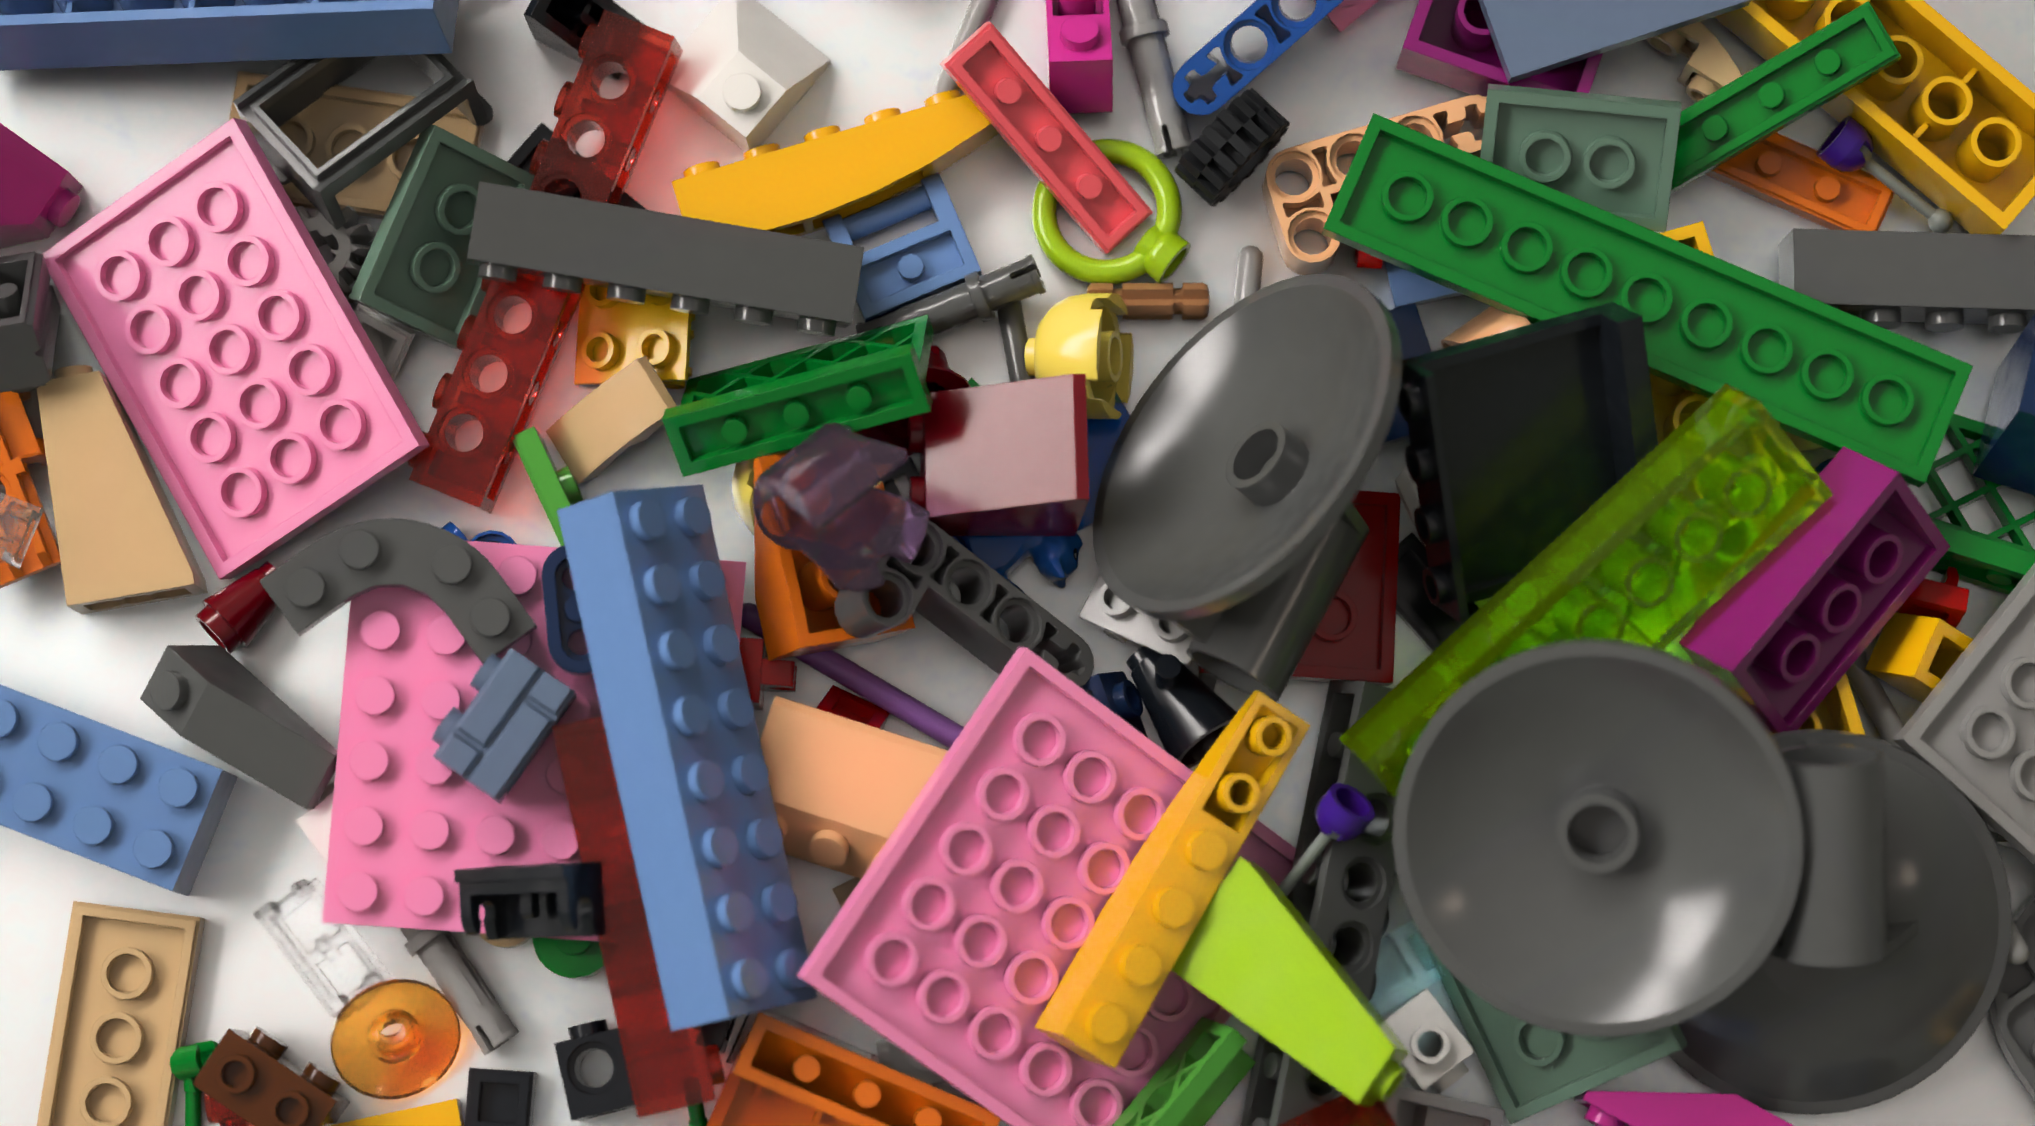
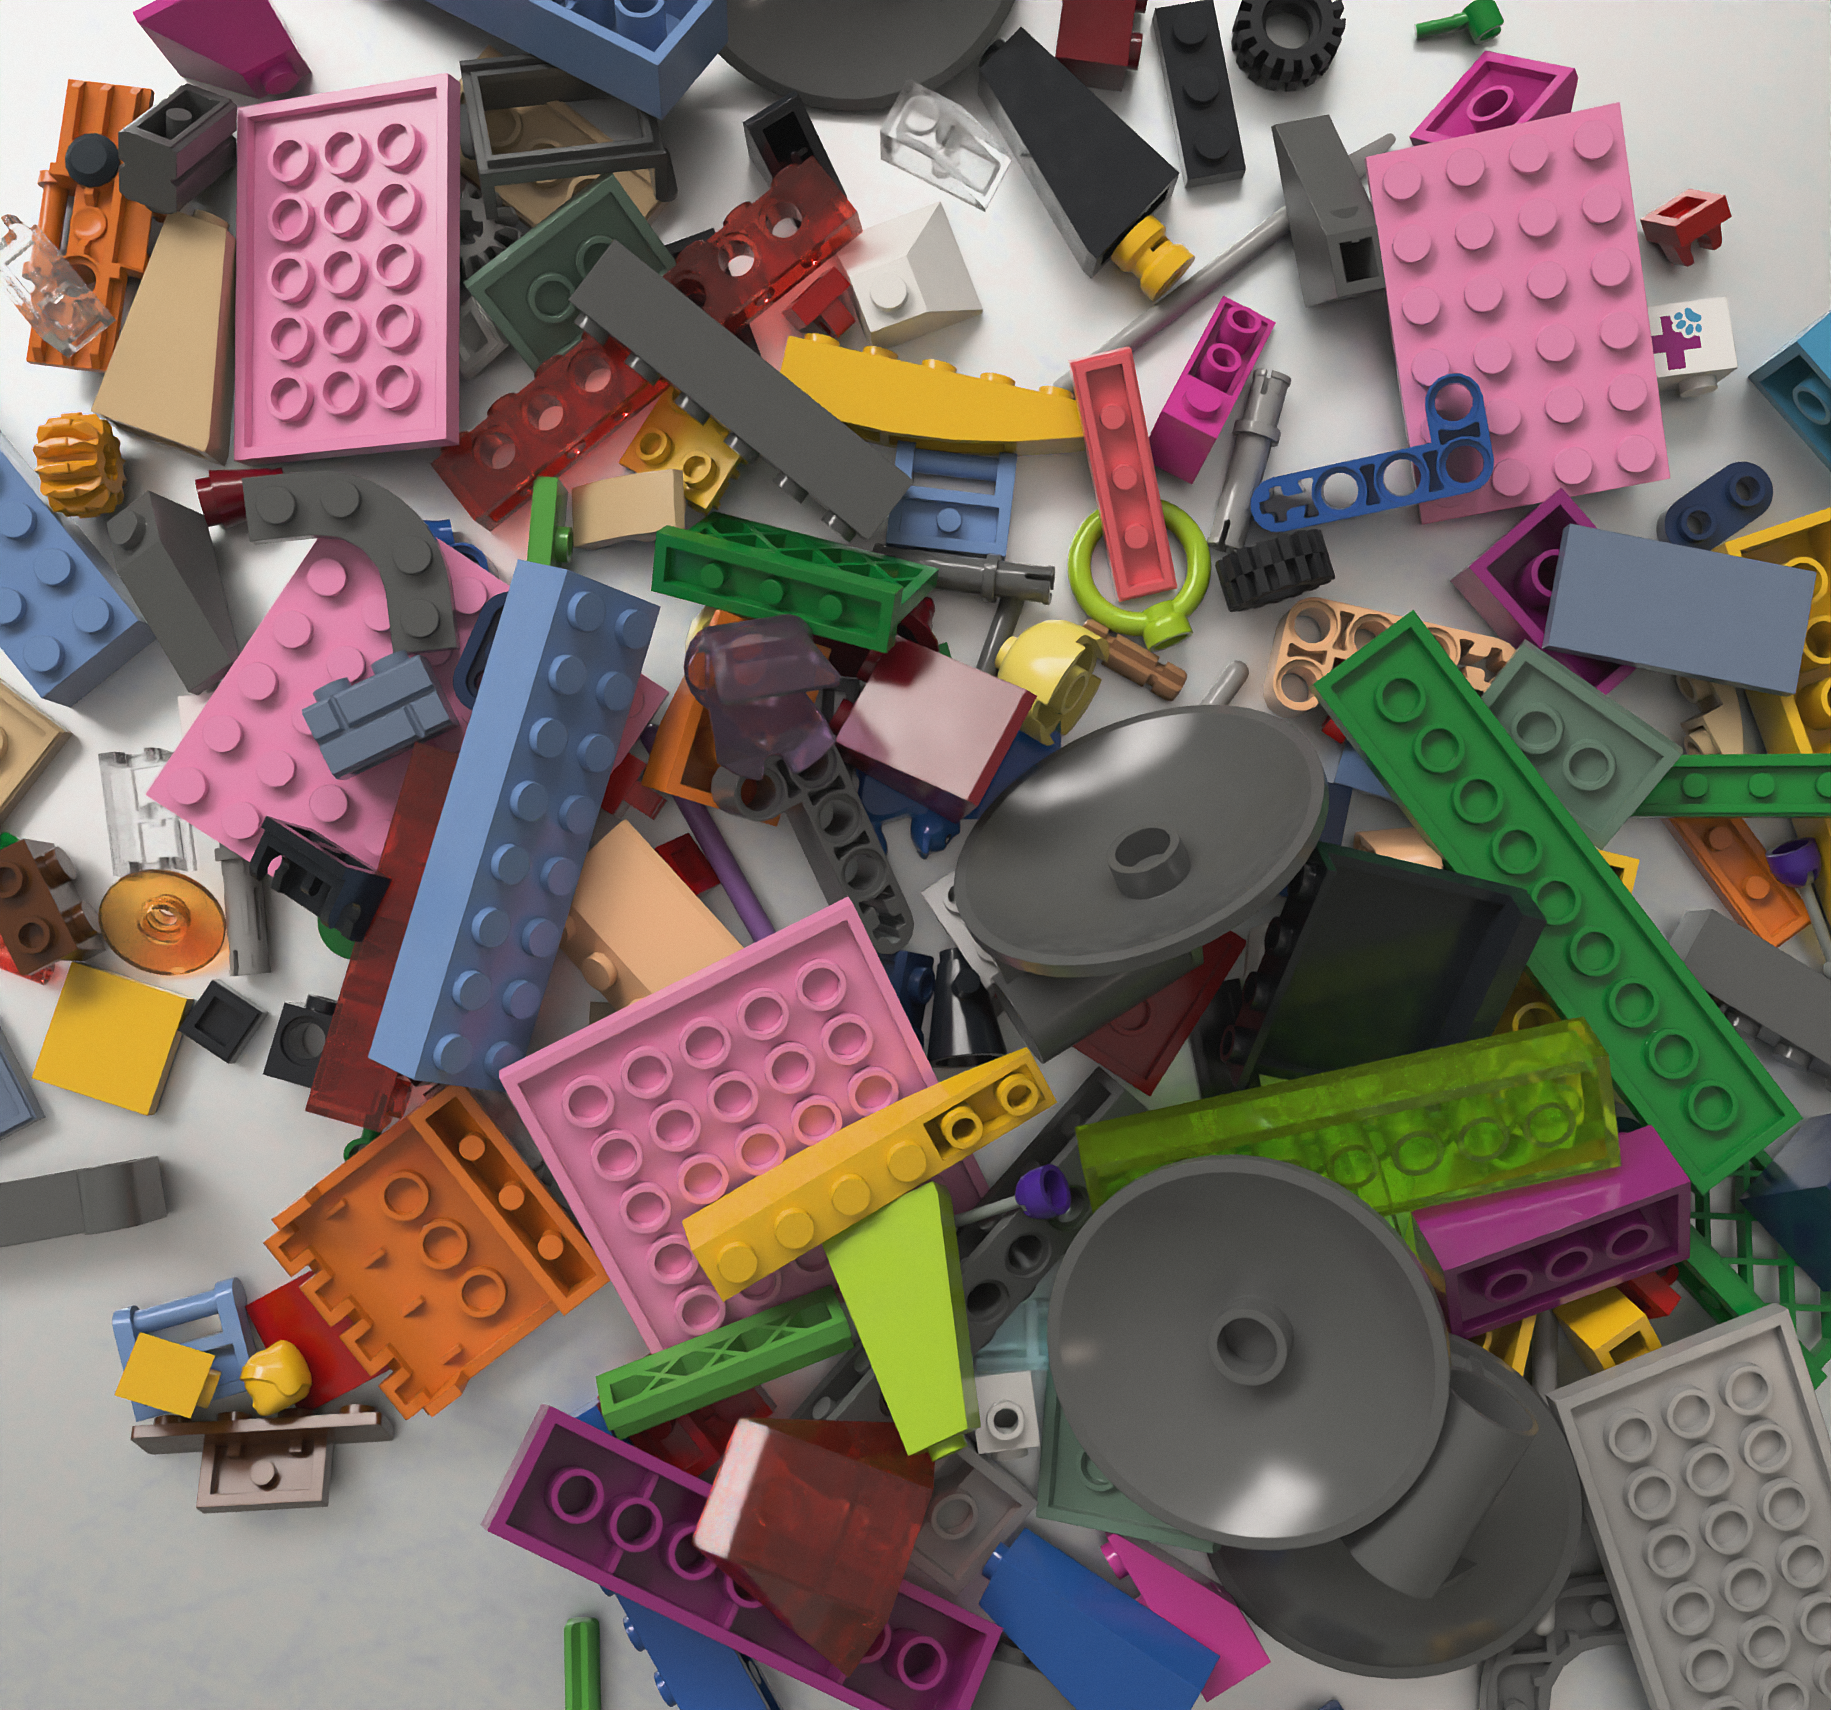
camera: 25 degrees right, 5 degrees up
none -> light orange gear [33,412,127,519]
none -> red tile [781,266,856,339]

